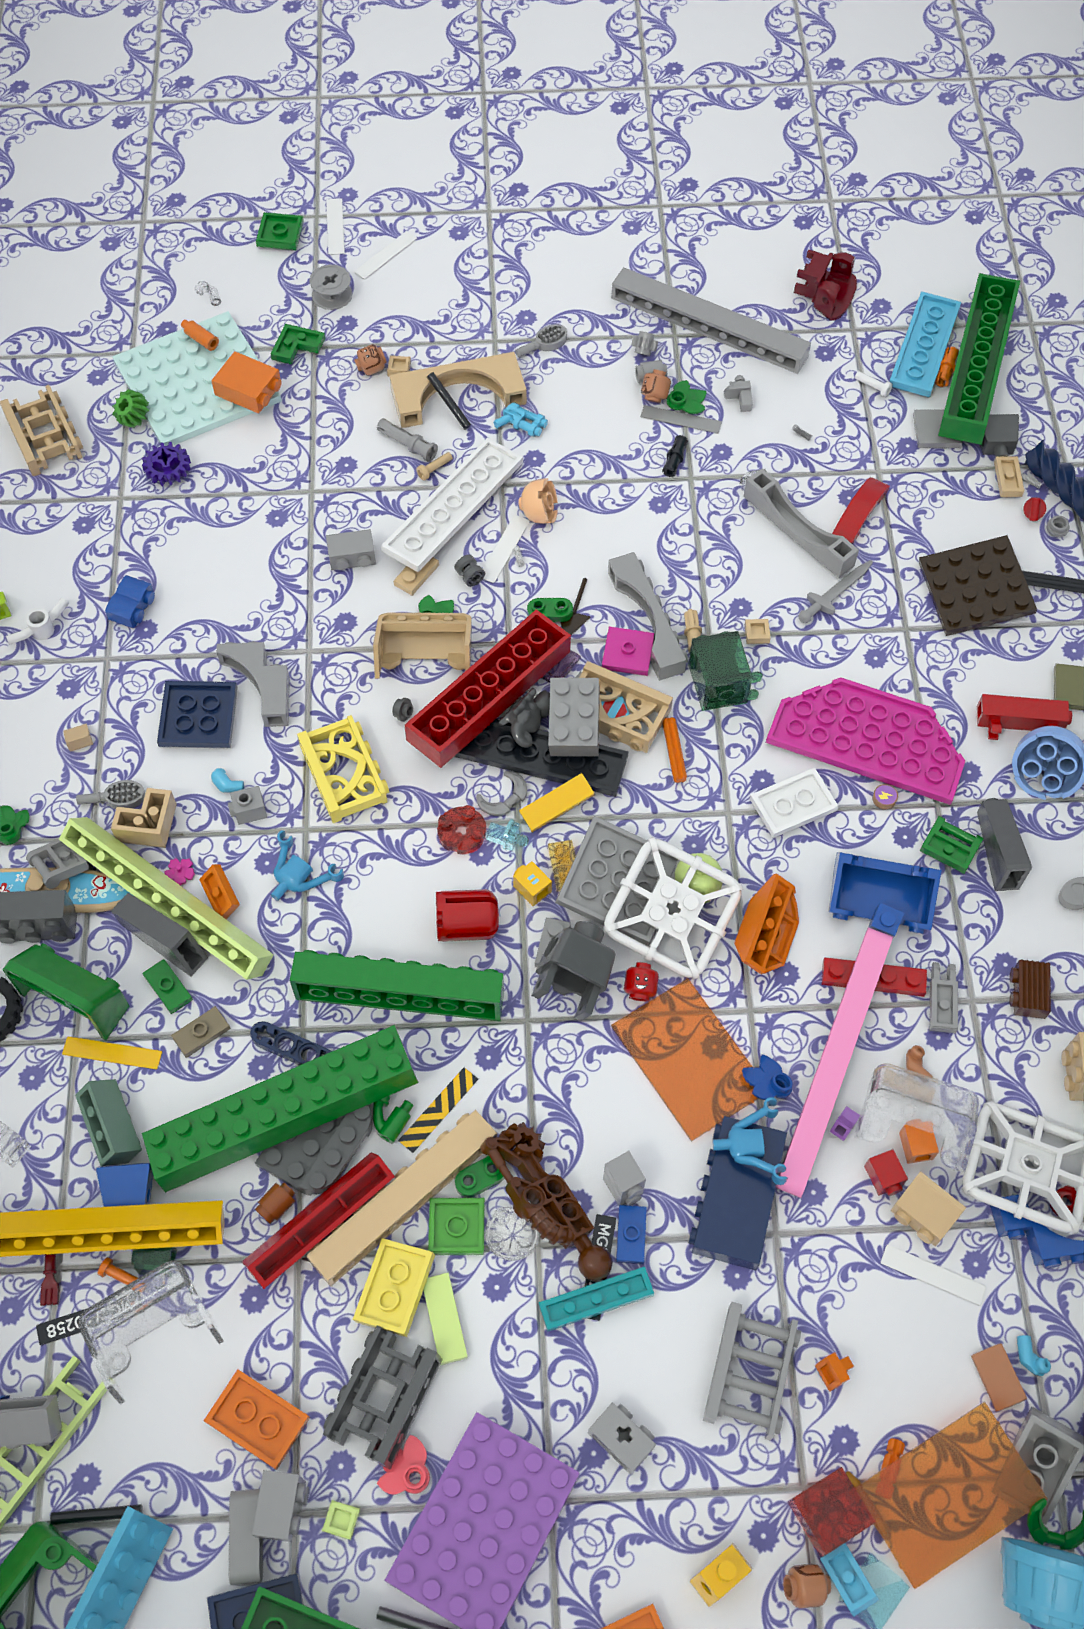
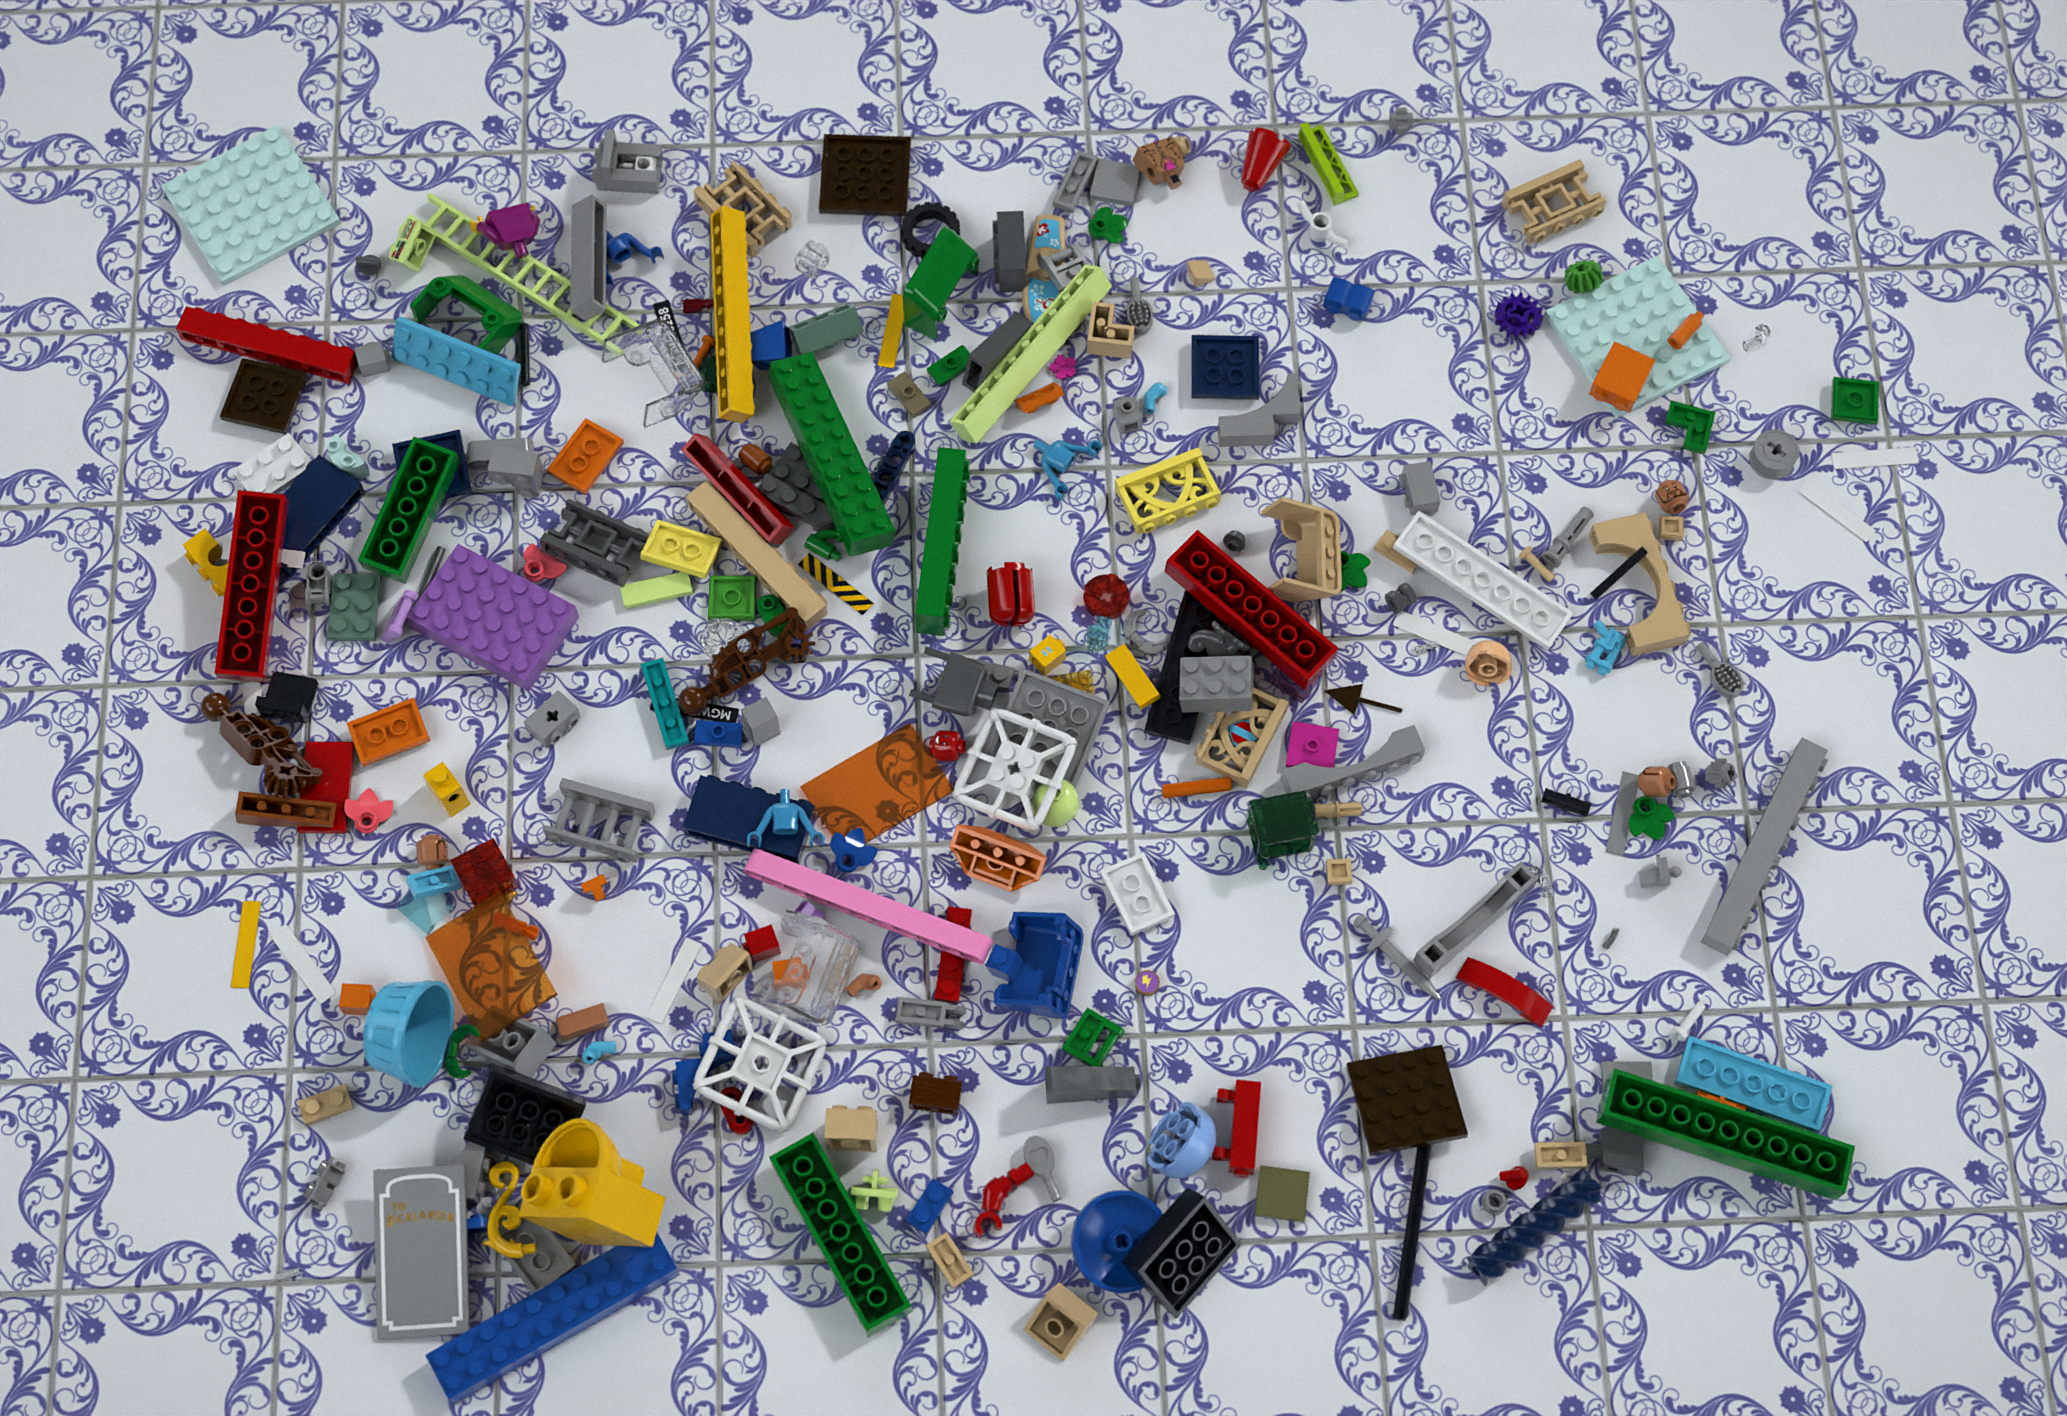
camera: 90 degrees right, 5 degrees up
yellowish green tile [322,1500,361,1540] -> none
green plate [527,598,573,622] -> none
dark pink plate [765,677,965,805] -> none
dark red piece [794,249,857,321] -> none

